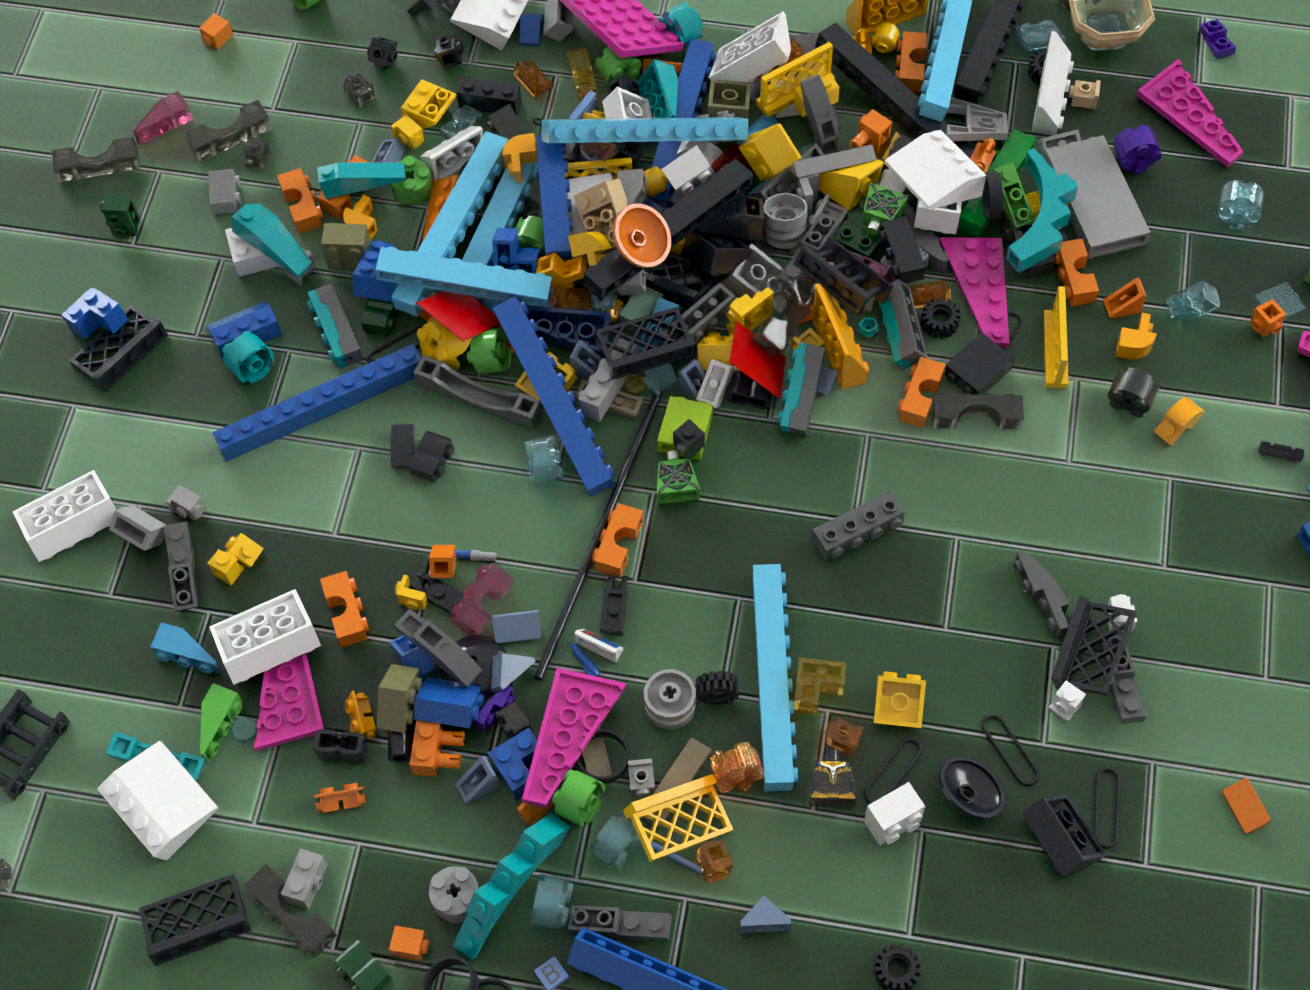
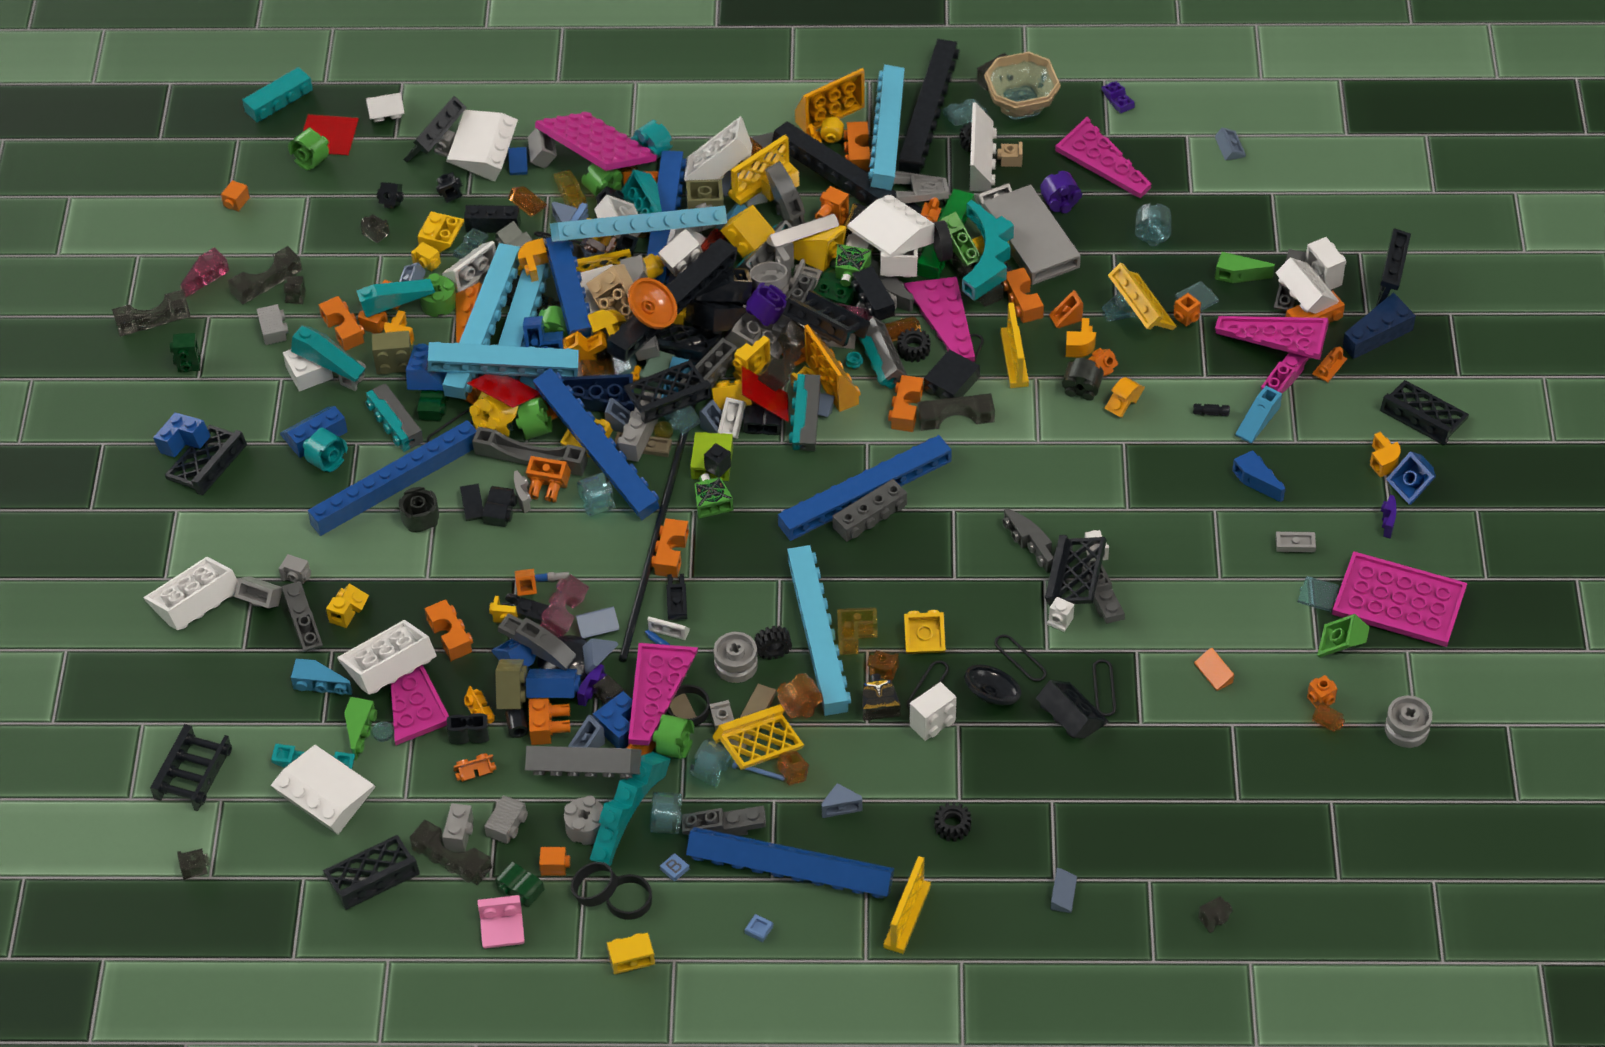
camera: 10 degrees left, 10 degrees down
none -> pearl dark grey brick [399,487,439,532]
none -> light grey brick [485,795,528,844]
none -> light grey slope [514,470,532,513]
none -> dark grey brick [525,746,641,778]
none -> orange brick [526,456,571,503]
none -> sand blue slope [551,202,578,222]
none -> dark purple brick [746,283,787,326]
none -> blue brick [778,435,952,541]
none -> orange brick [1089,348,1118,376]
none -> yellow fence [1108,263,1177,330]

